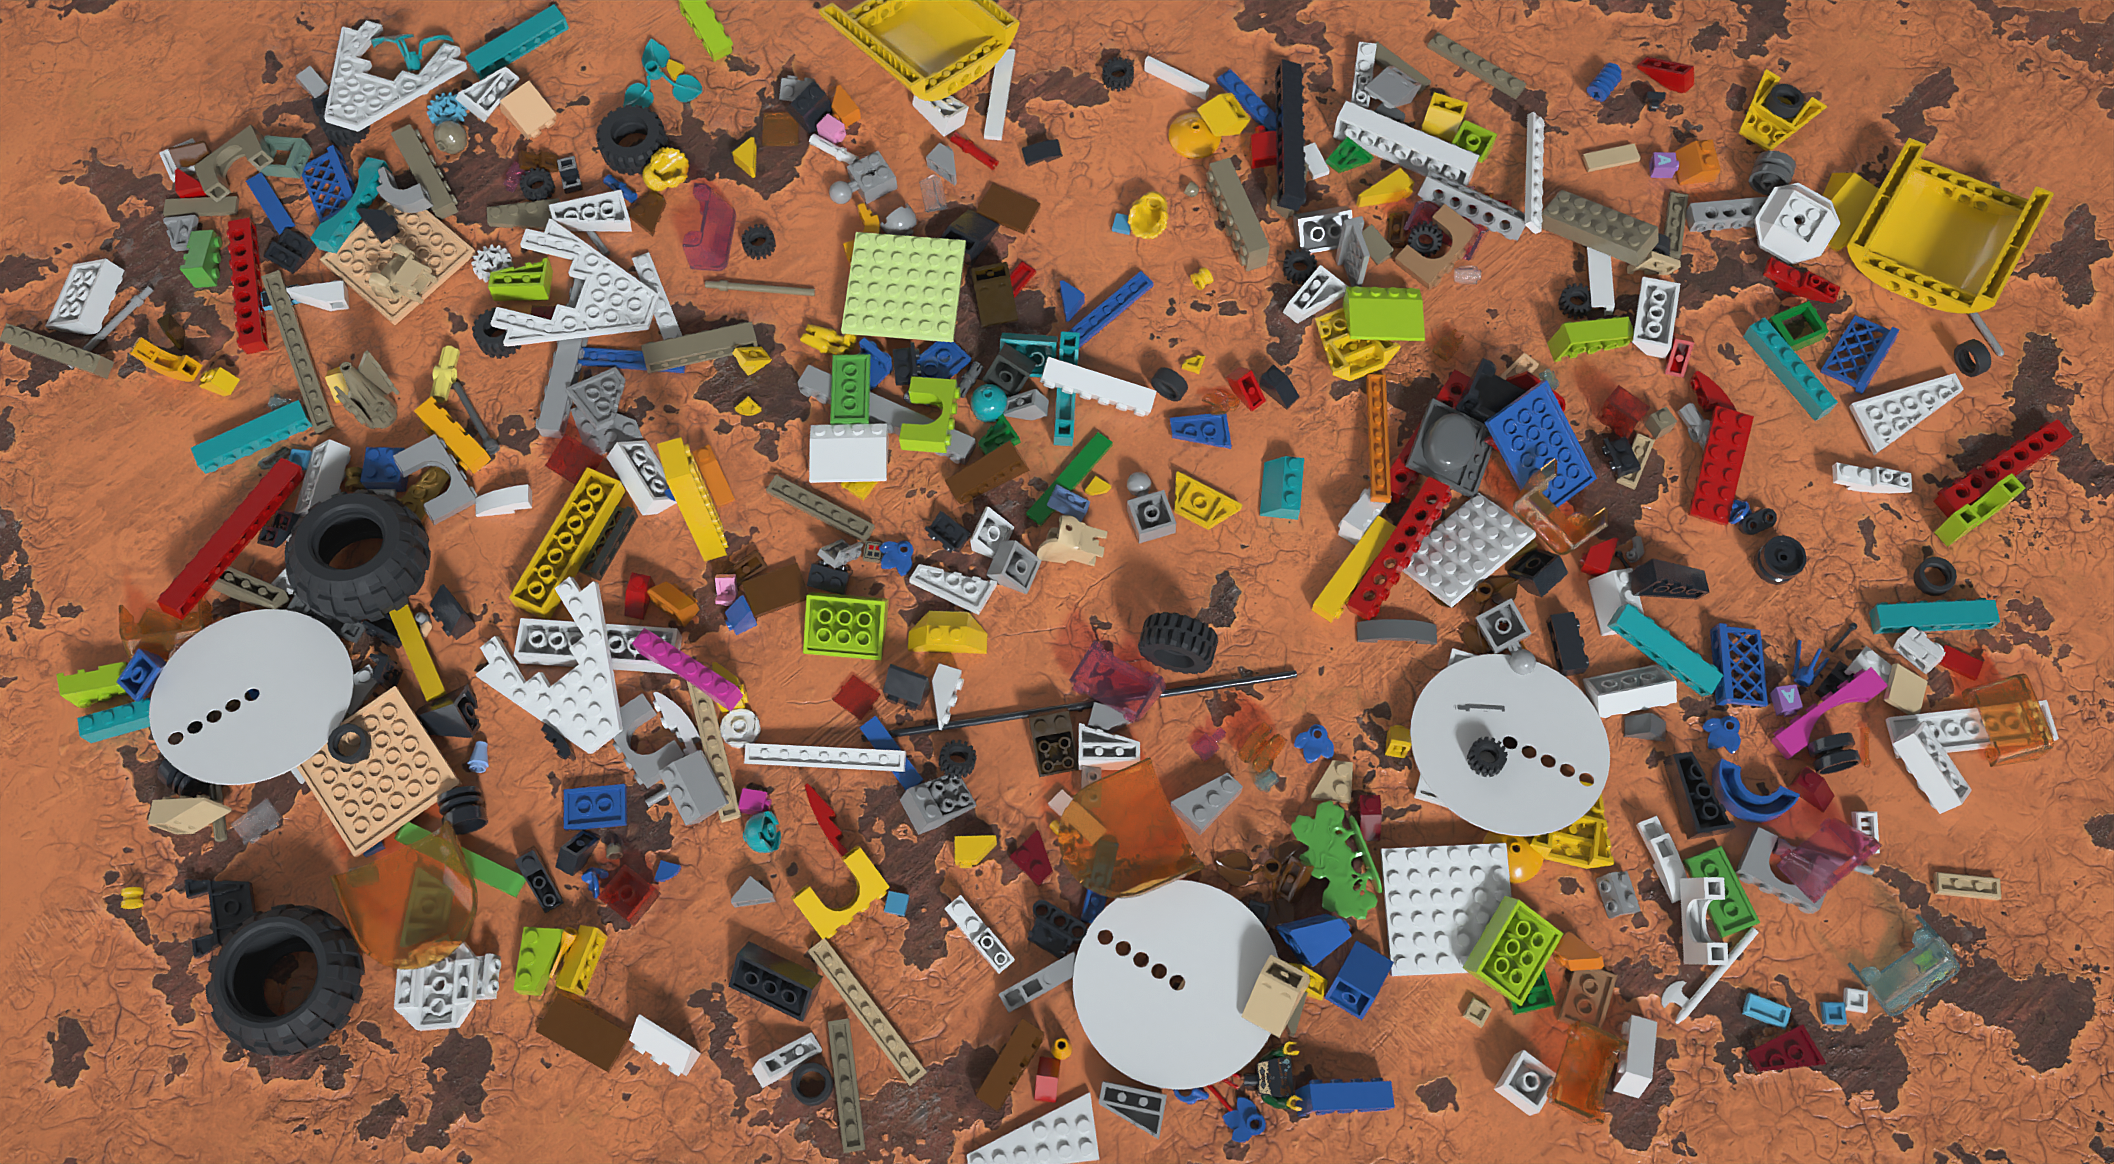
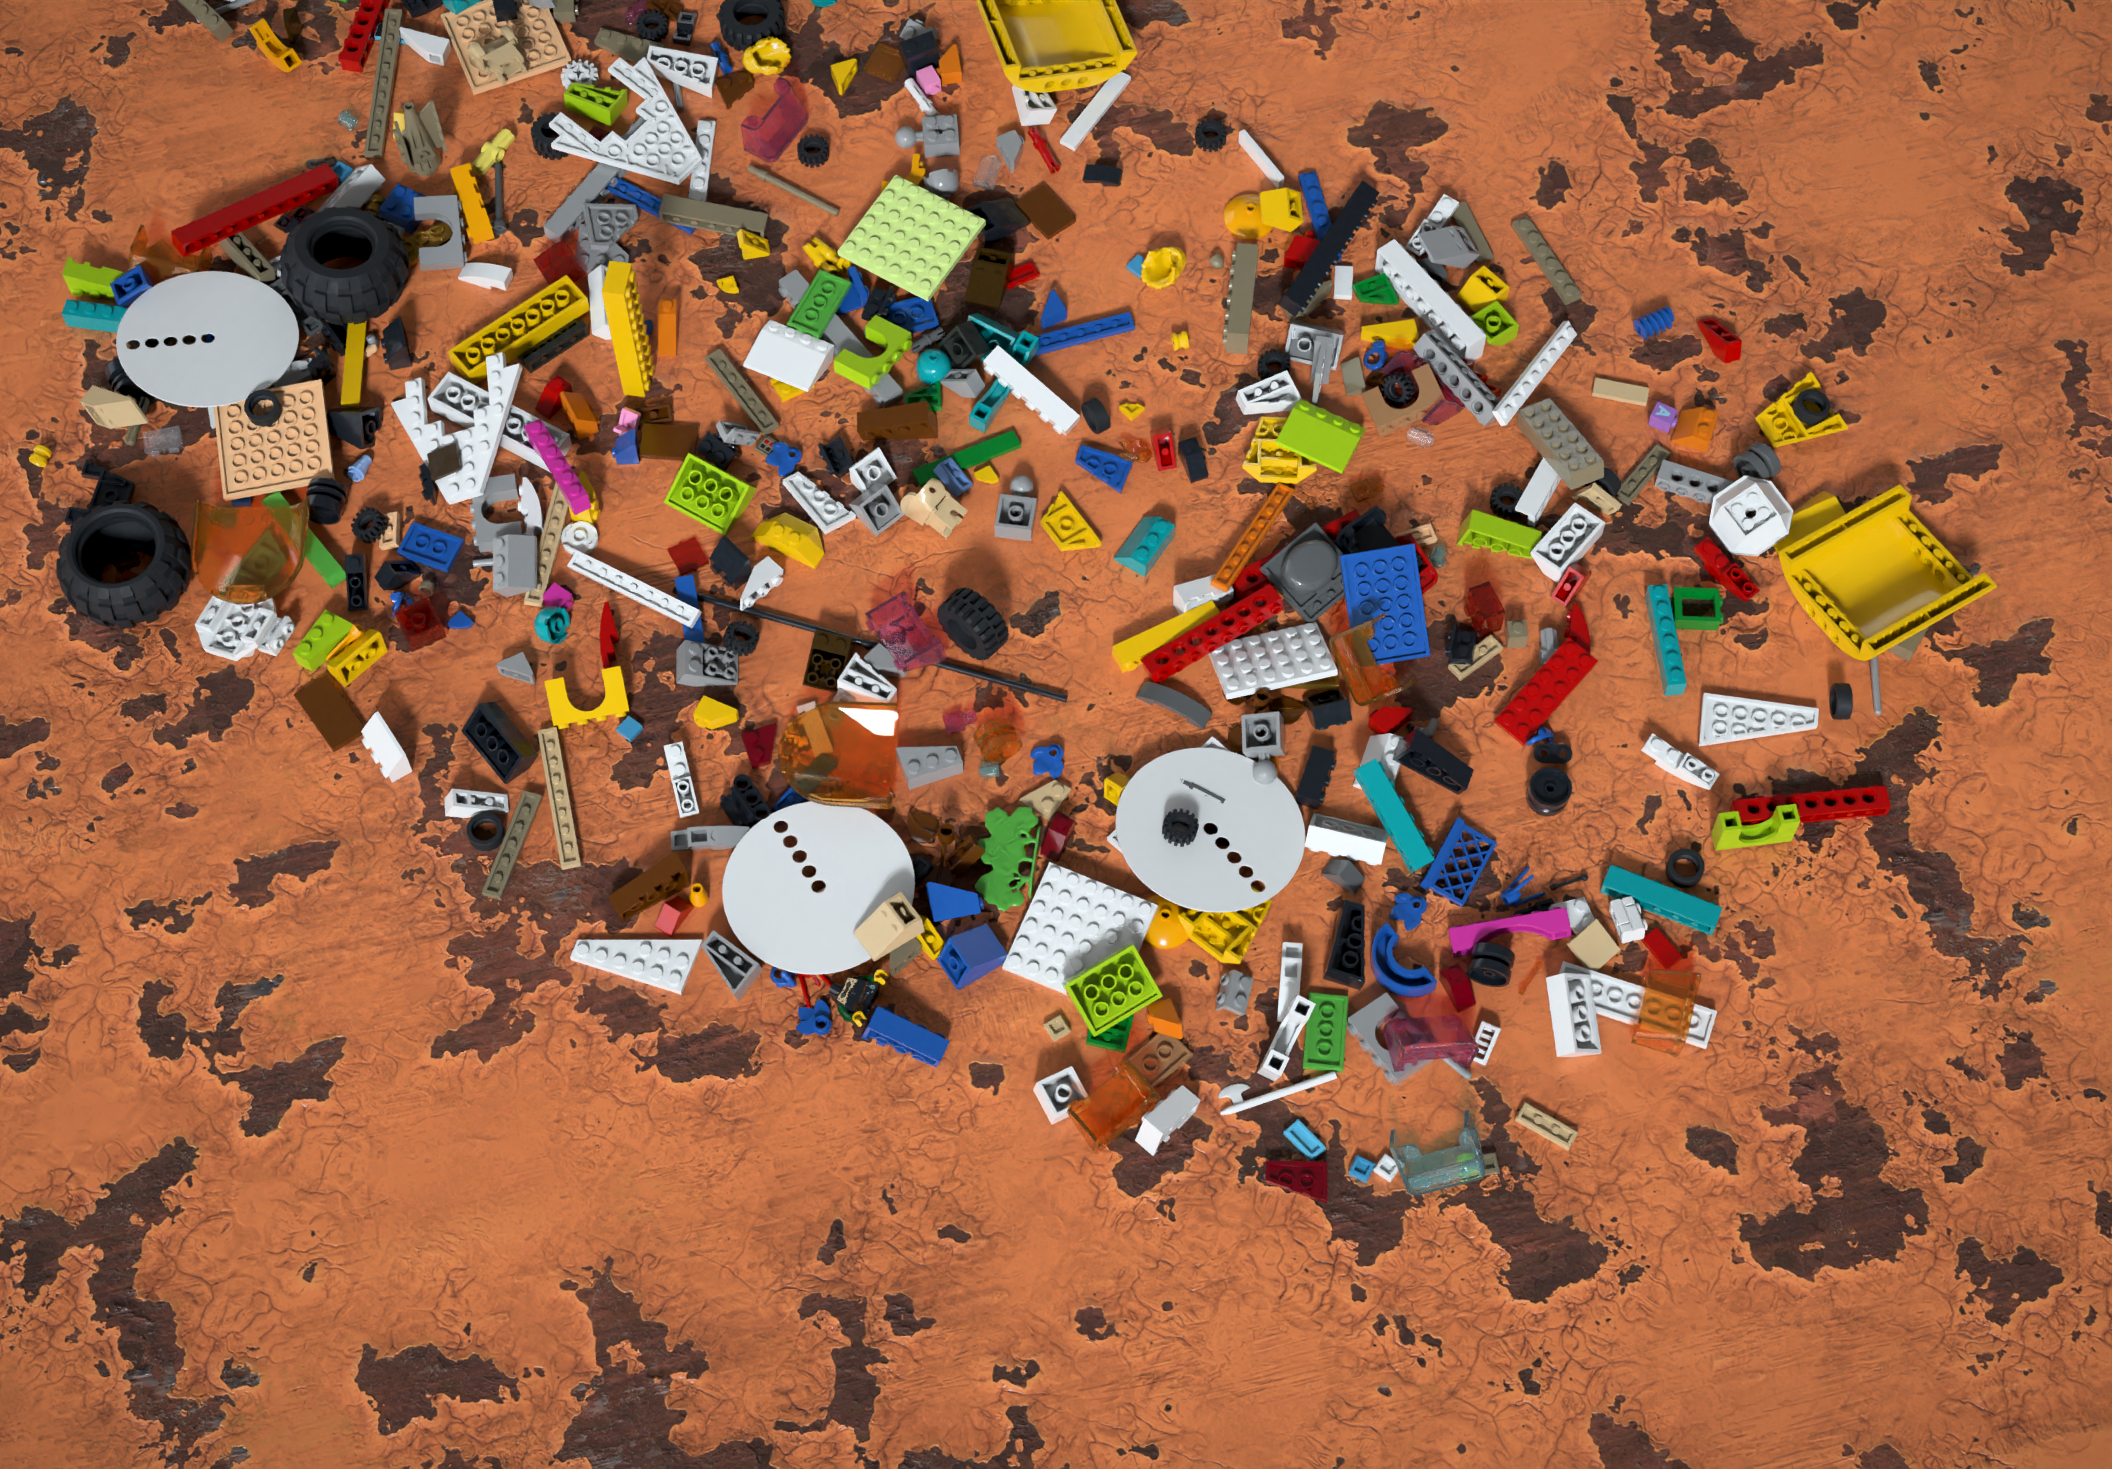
camera: 25 degrees right, 5 degrees down
teal brick [191,400,313,474] -> none
yellow slope [199,367,240,397] -> none
black tile [1643,91,1666,112] -> none
medium lavender brick [1770,684,1803,717] -> none
blue fence [1821,315,1900,395] -> none
none -> black tyre [351,507,388,544]
none -> light nougat plate [379,511,401,550]
none -> dark brown piece [427,443,462,481]
none -> blue piece [1363,340,1388,370]

